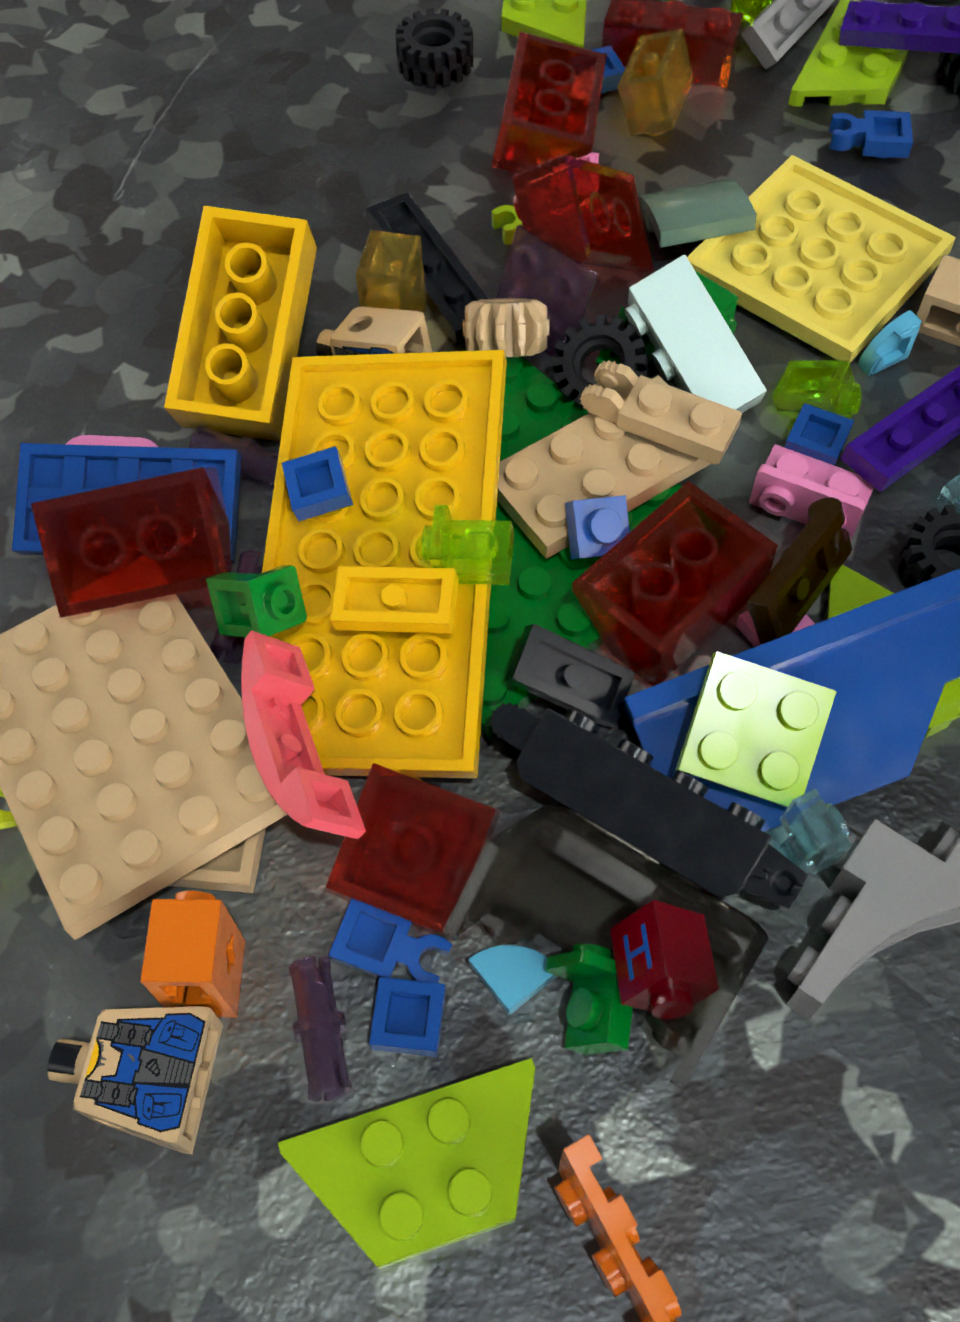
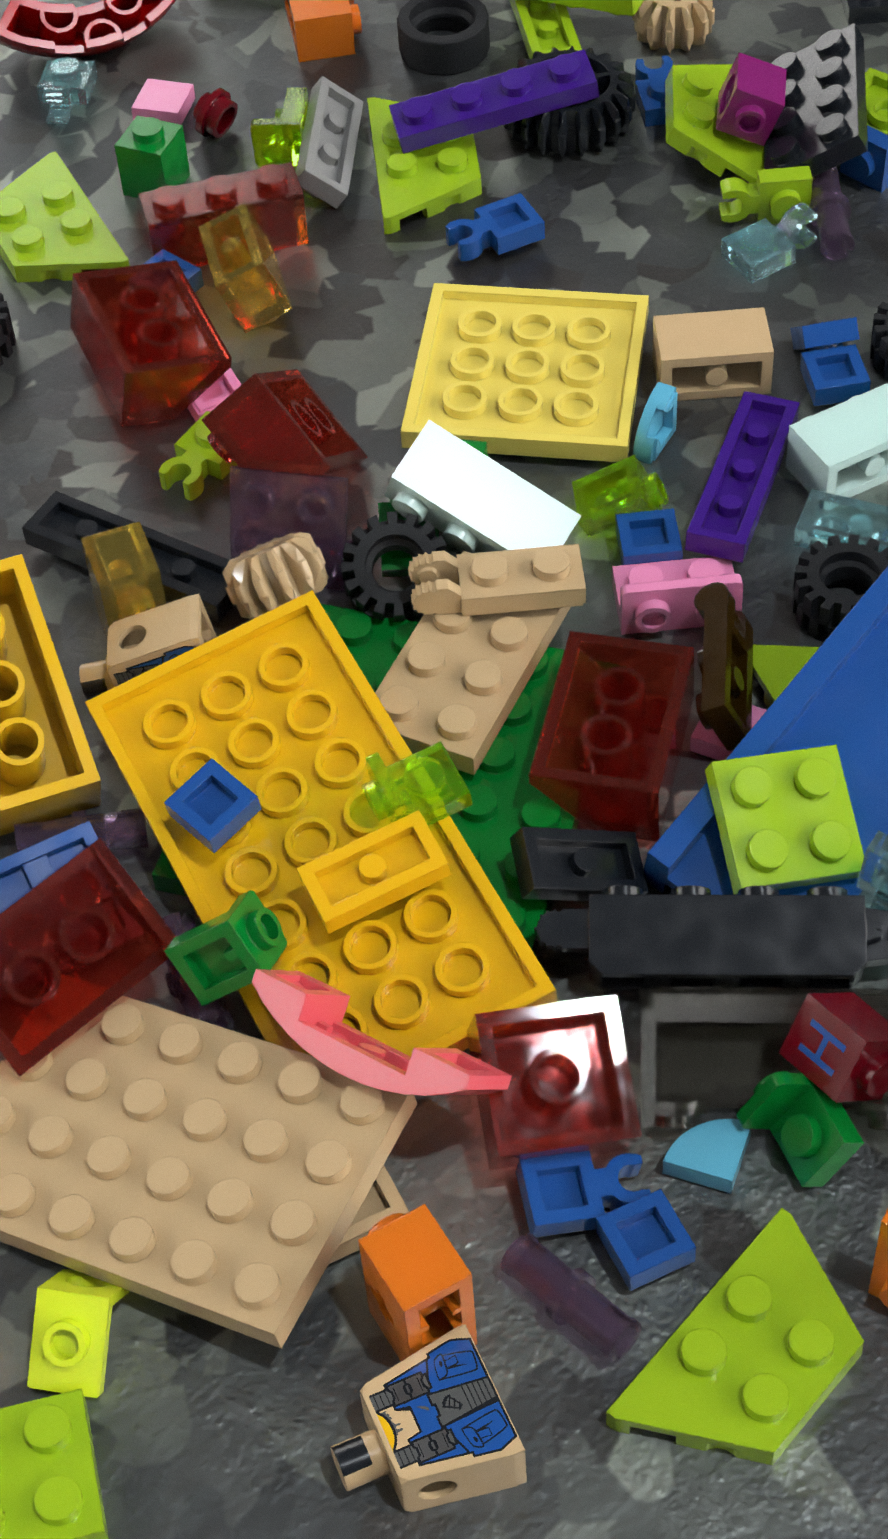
camera: 30 degrees left, 10 degrees down
plate [564,495,632,560] -> none
sand green slope [638,178,756,248] -> none

